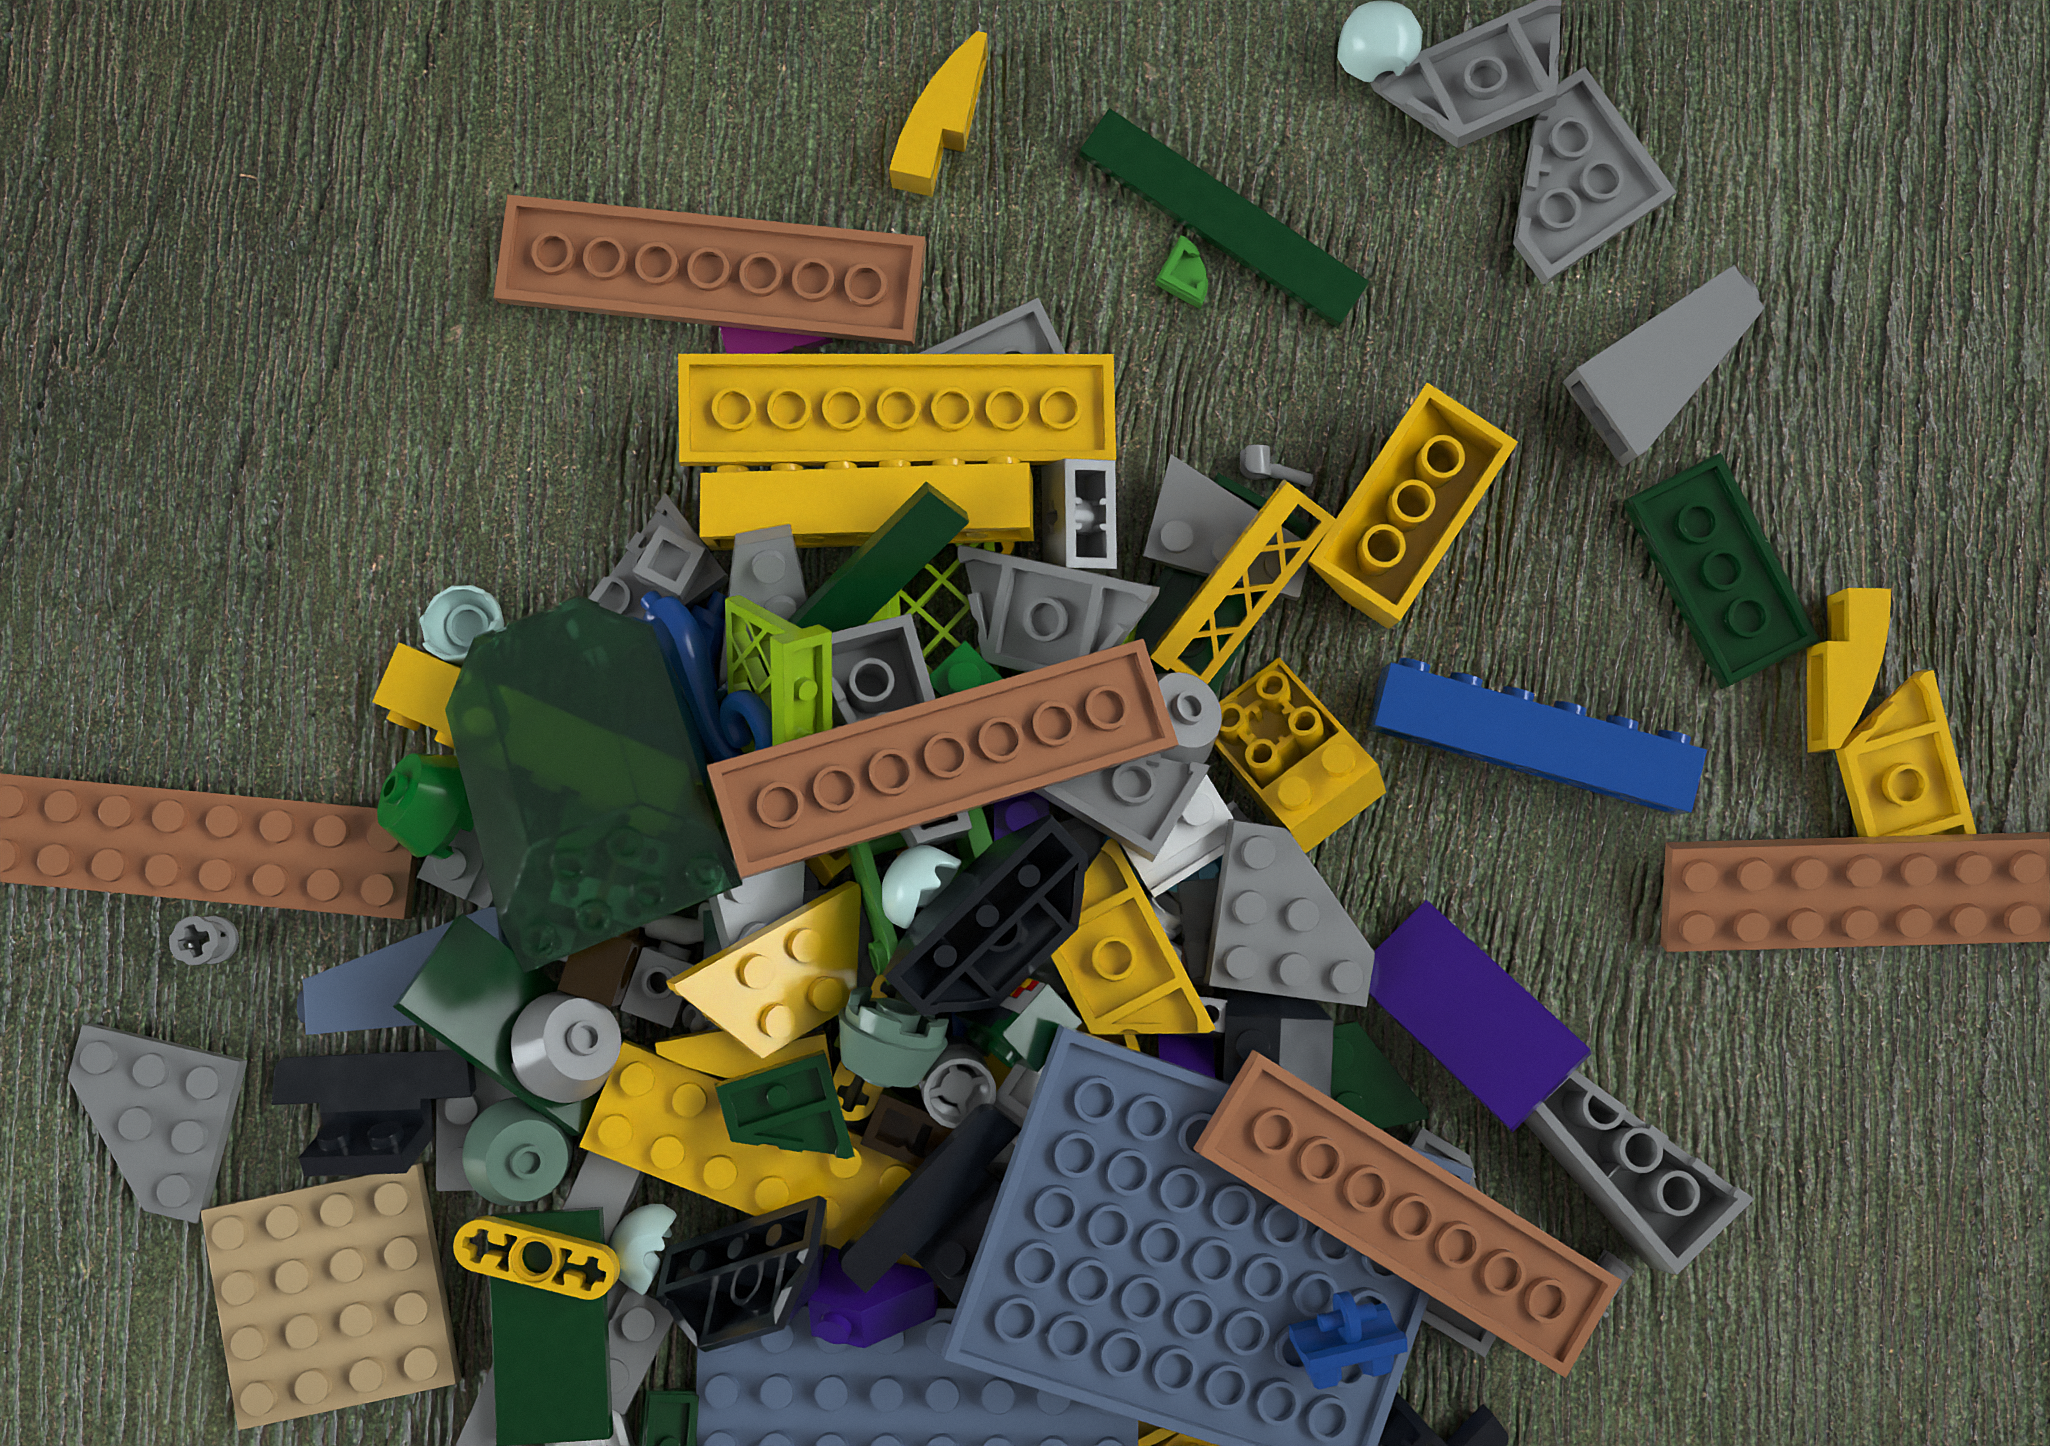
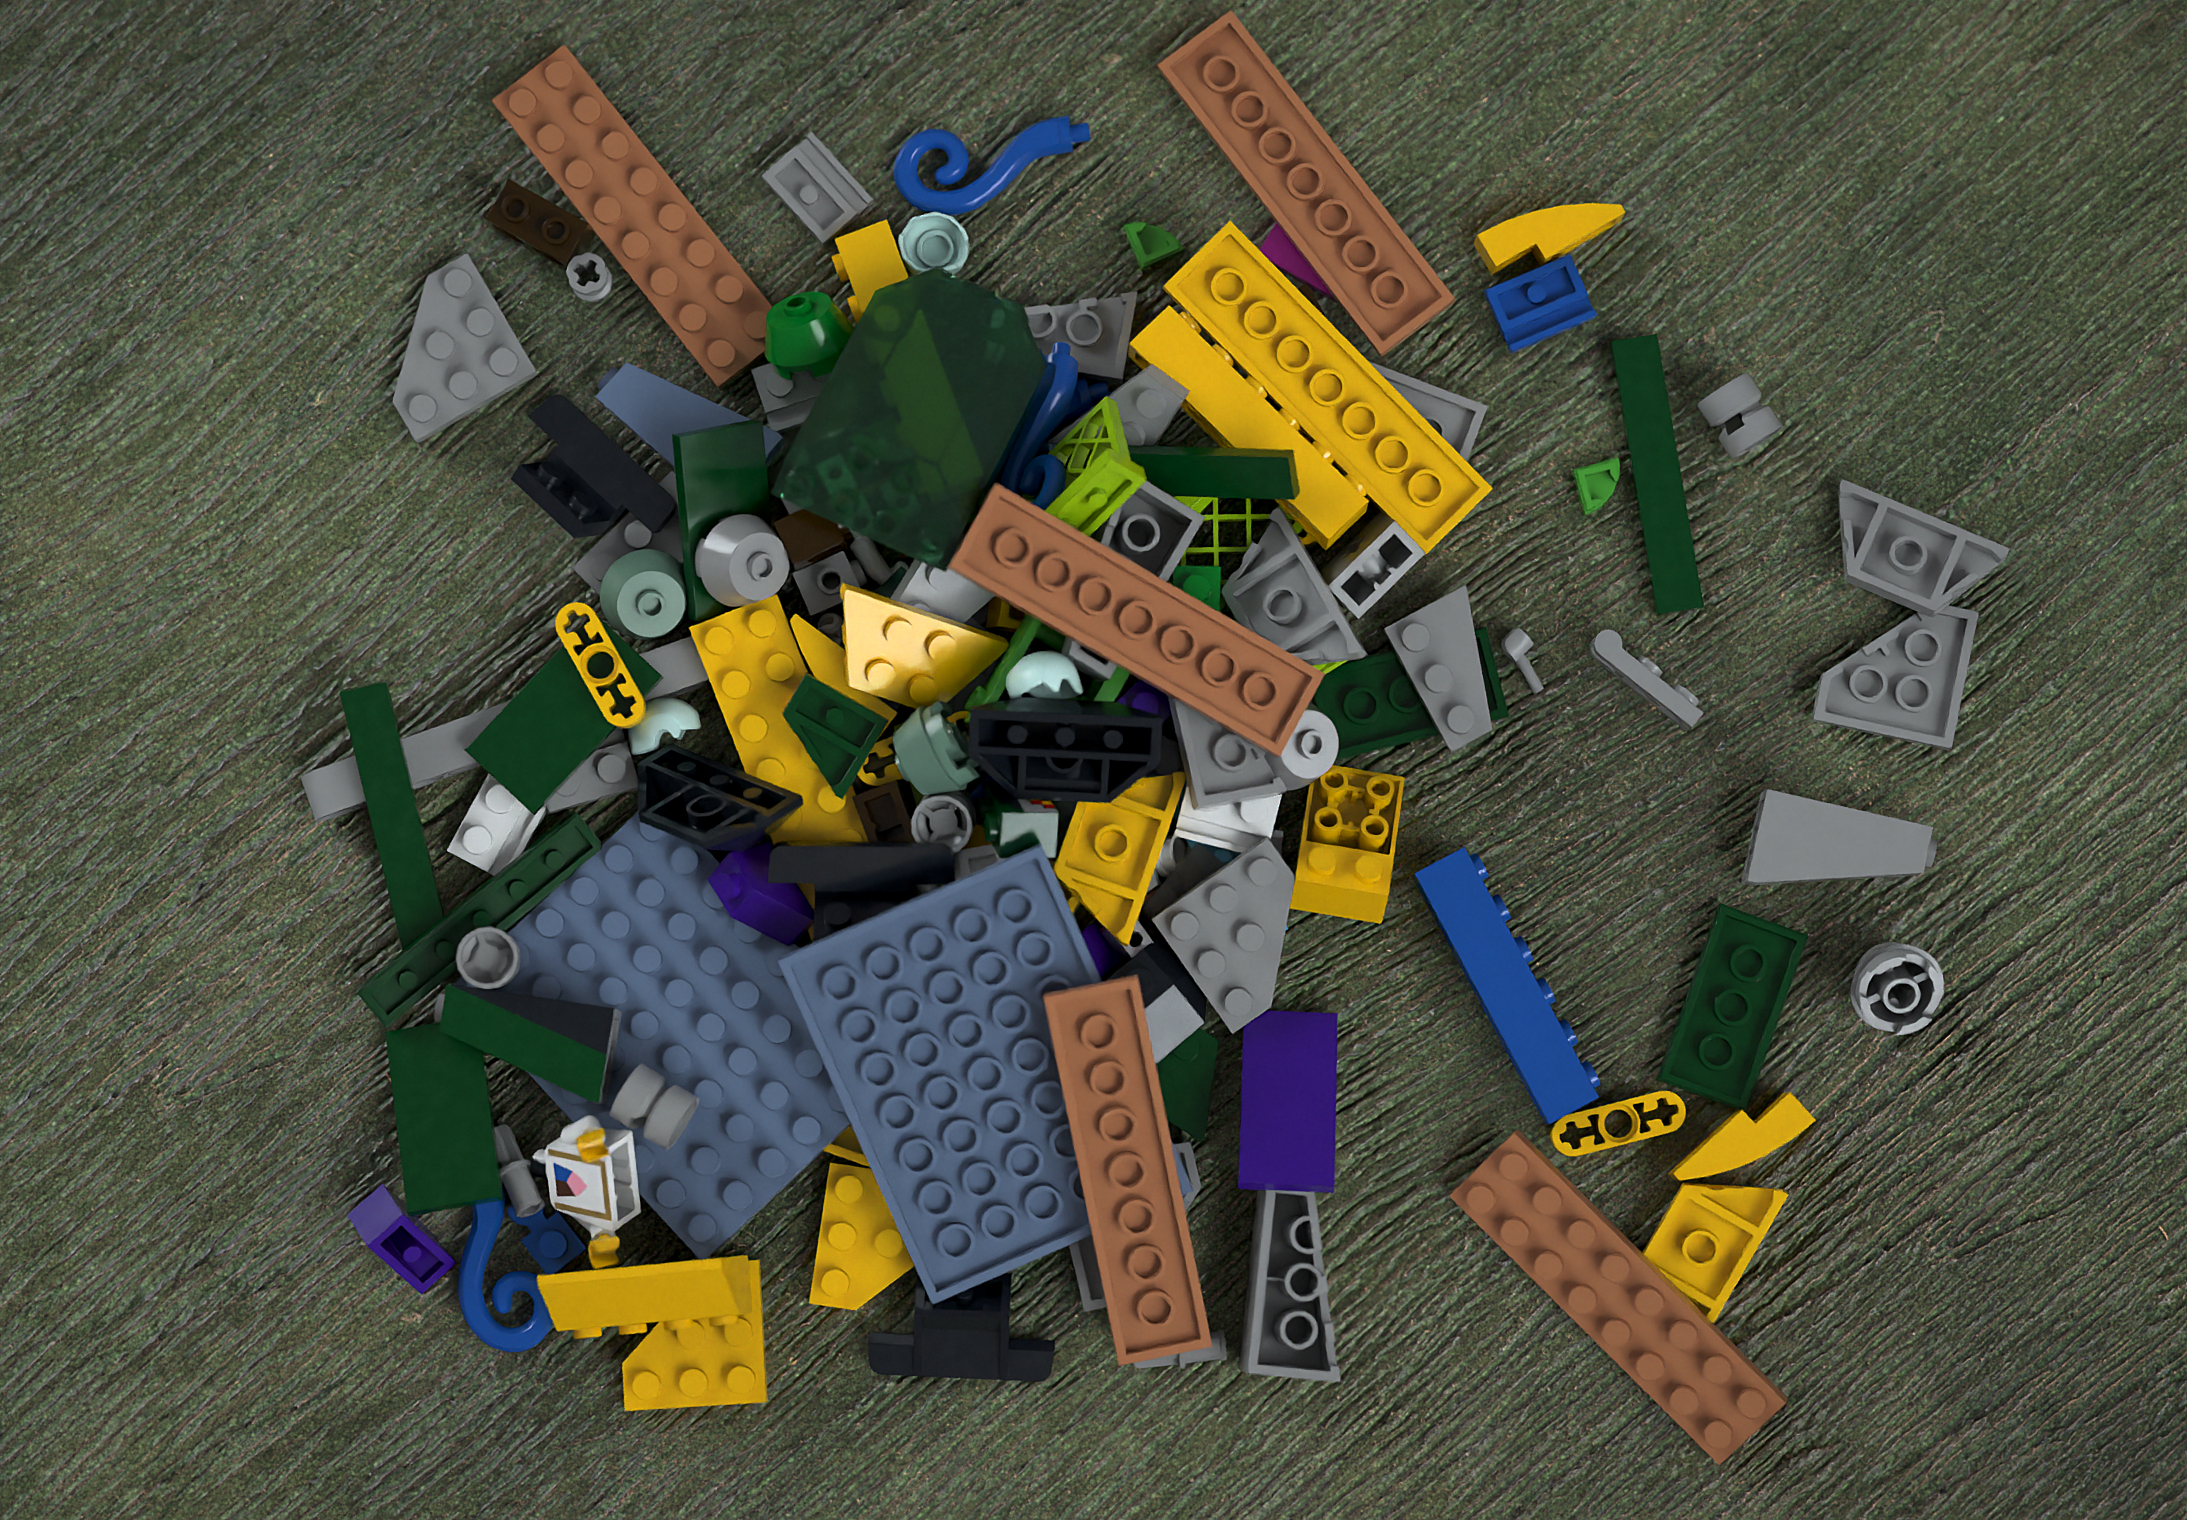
camera: 50 degrees right, 0 degrees up
tan plate [201,1162,462,1430] -> none
light grey plate [633,525,710,600] -> none
yellow fence [1150,479,1337,684] -> none
blue hips [1289,1291,1408,1390] -> none
yellow slope [1307,383,1518,630] -> none
light aqua hair [1337,1,1423,83] -> none
none -> dark brown brick [485,179,595,270]
none -> light grey plate [762,131,874,247]
none -> blue plant [893,116,1091,216]
none -> bright green tile [1123,222,1184,271]
none -> blue plate [1484,254,1597,355]
none -> yellow beam [1550,1091,1686,1157]
none -> light grey plate [1590,630,1704,732]
none -> light grey wheel [1697,372,1783,460]
none -> light grey cone [1851,942,1944,1035]

